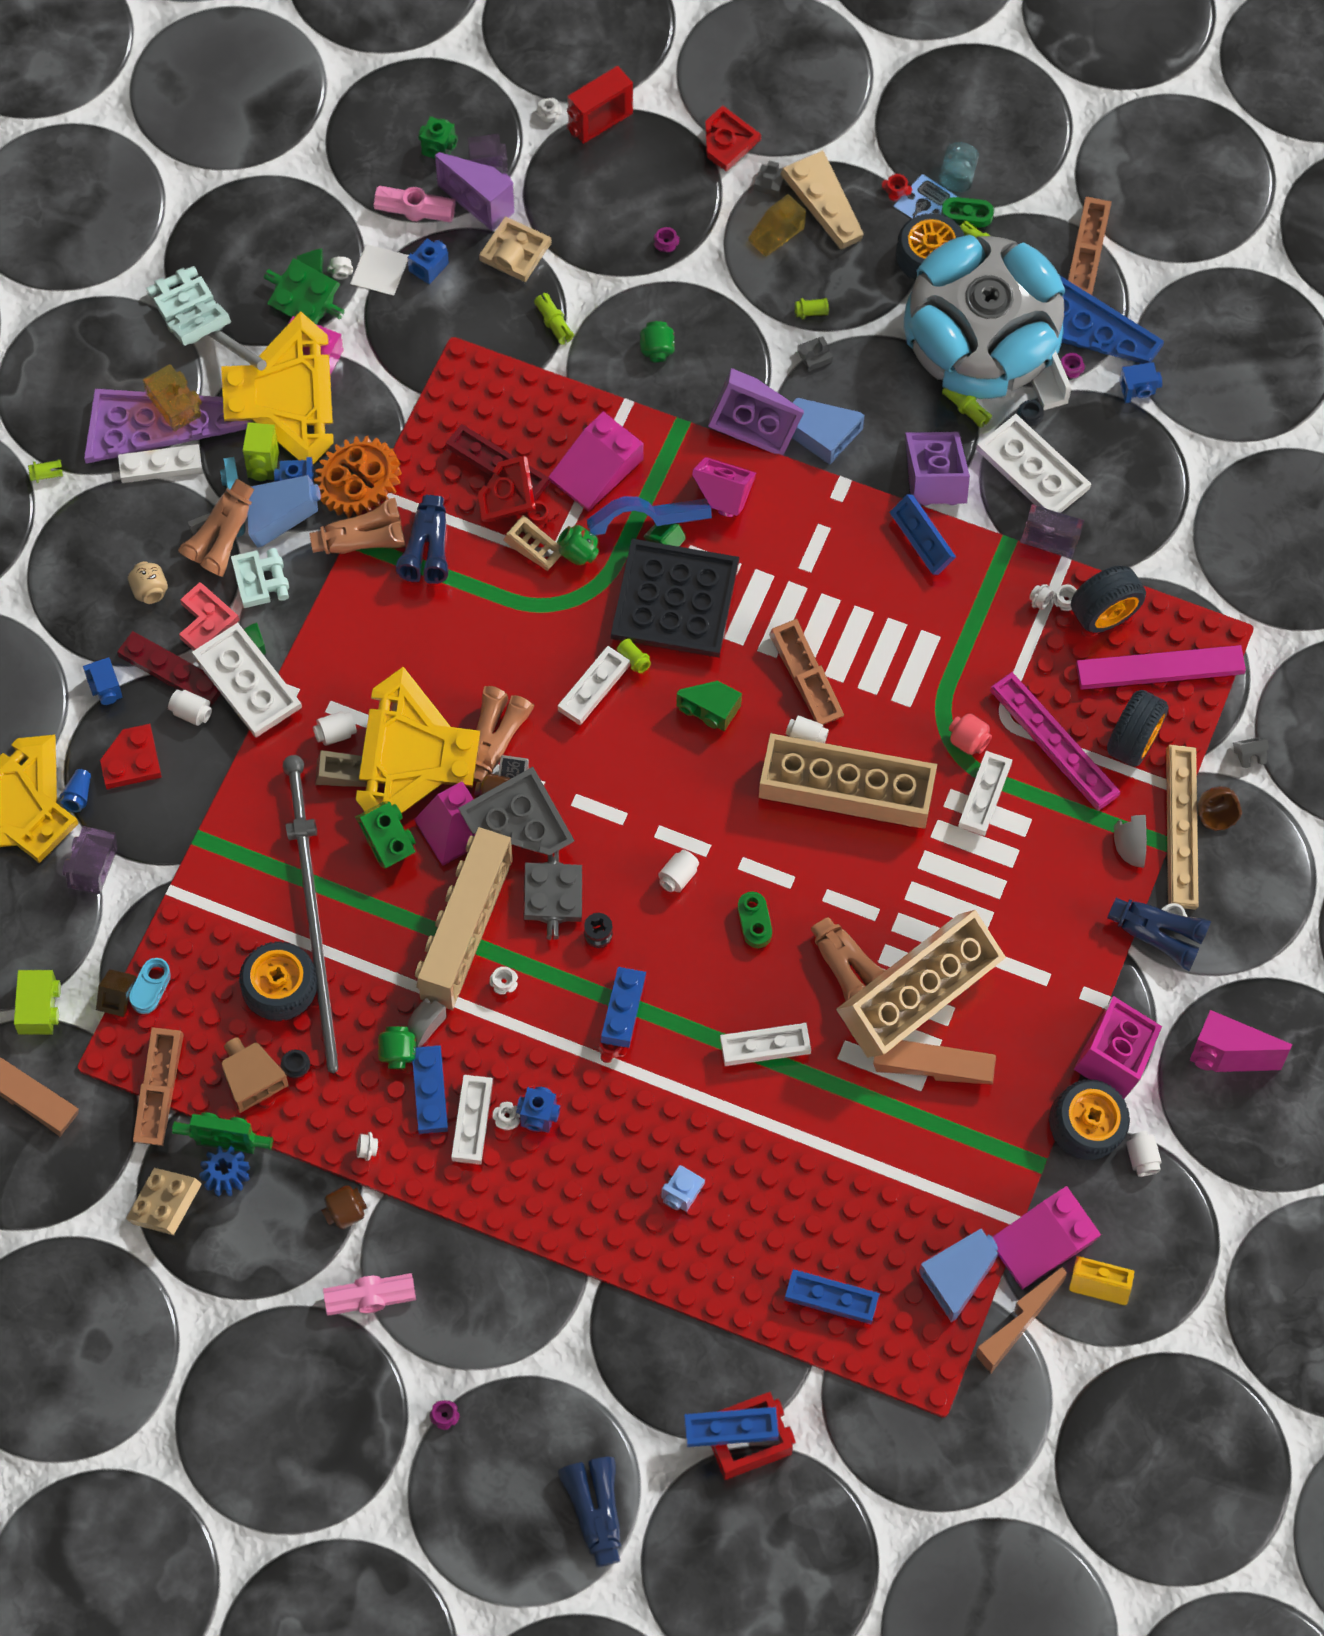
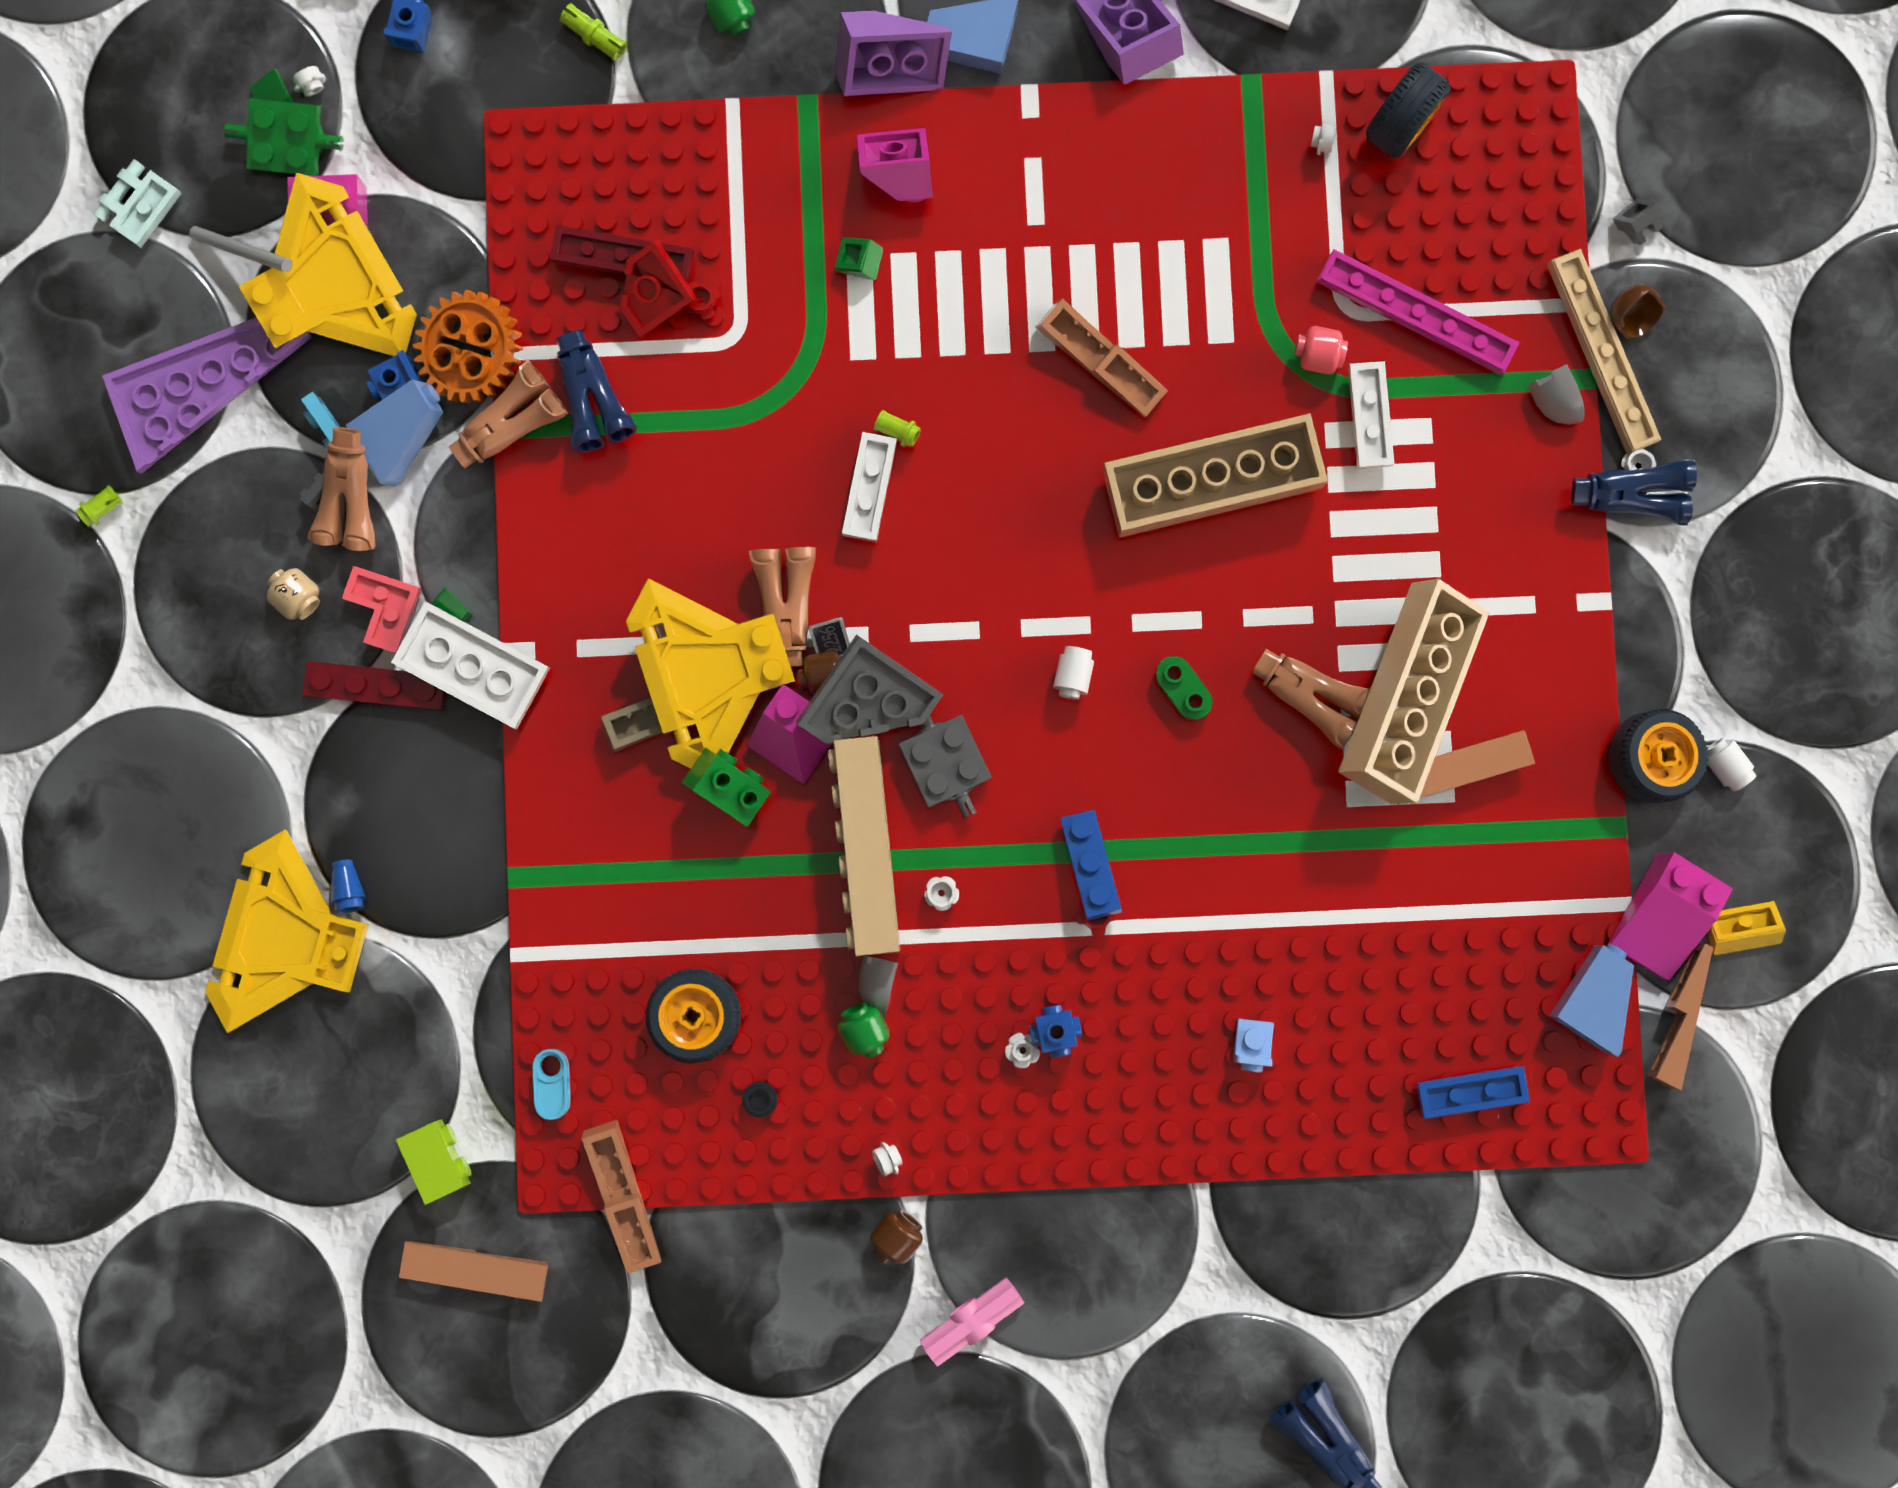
camera: 20 degrees left, 20 degrees up
clear purple brick [63,826,118,894] -> none
blue brick [83,657,123,705] -> none
dark brown panel [96,969,136,1017] -> none
red plate [100,724,162,789] -> none
white plate [118,444,203,483] -> none
tan plate [126,1168,201,1235] -> none
clear yellow brick [143,364,202,432] -> none
light aqua plate [166,300,231,346] -> none
white brick [168,690,212,726] -> none
green plate [172,1112,273,1154] -> none
blue gear [199,1146,250,1197] -> none
medium nougat torso [221,1038,288,1113] -> none
light aqua plate [231,548,289,608] -> none
lime brick [243,422,279,481] -> none
dark grey bar [282,755,338,1073] -> none
white brick [313,711,357,746] -> none
white sticker [350,244,409,295] -> none
blue plate [413,1045,448,1134] -> none
magenta plate [429,1400,459,1430] -> none
white plate [452,1075,493,1164] -> none
tan slope [503,515,561,571] -> none
dark pink slope [549,411,643,512] -> none
green head [557,525,599,566] -> none
black wheel [584,913,613,948] -> none
blue piece [587,496,712,535] -> none
black plate [611,539,739,658] -> none
green slope [676,681,742,732] -> none
blue plate [684,1407,779,1447] -> none
red window [711,1392,796,1481] -> none
white plate [720,1023,811,1066] -> none
white brick [785,715,829,743] -> none
blue plate [890,494,956,575] -> none
clear purple brick [1020,504,1084,558] -> none
white plate [1053,584,1077,611] -> none
dark pink slope [1074,996,1162,1099] -> none
dark pink tile [1076,645,1246,690] -> none
black wheel [1107,690,1169,767] -> none
dark pink slope [1190,1010,1292,1072] -> none

